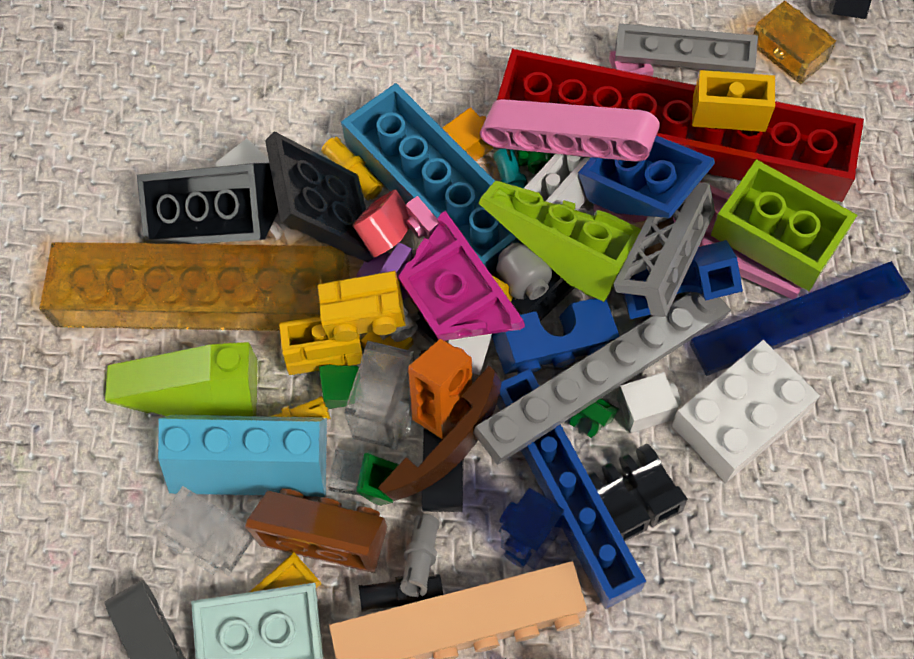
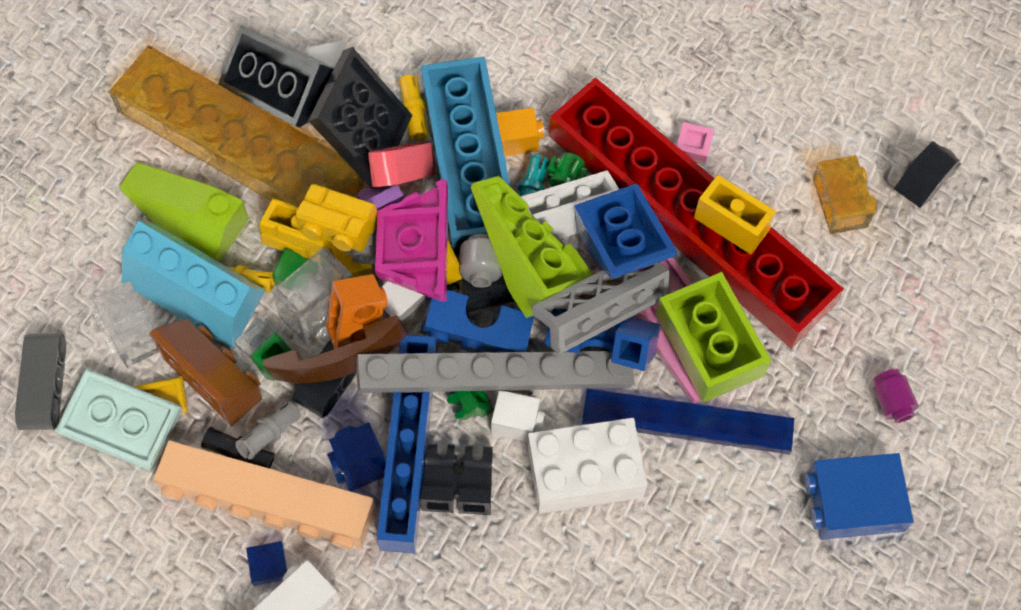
camera: 25 degrees right, 0 degrees up
bright pink plate [405,196,439,239] -> none
bright pink beam [480,99,660,162] -> none
light grey fence [615,23,758,74] -> none

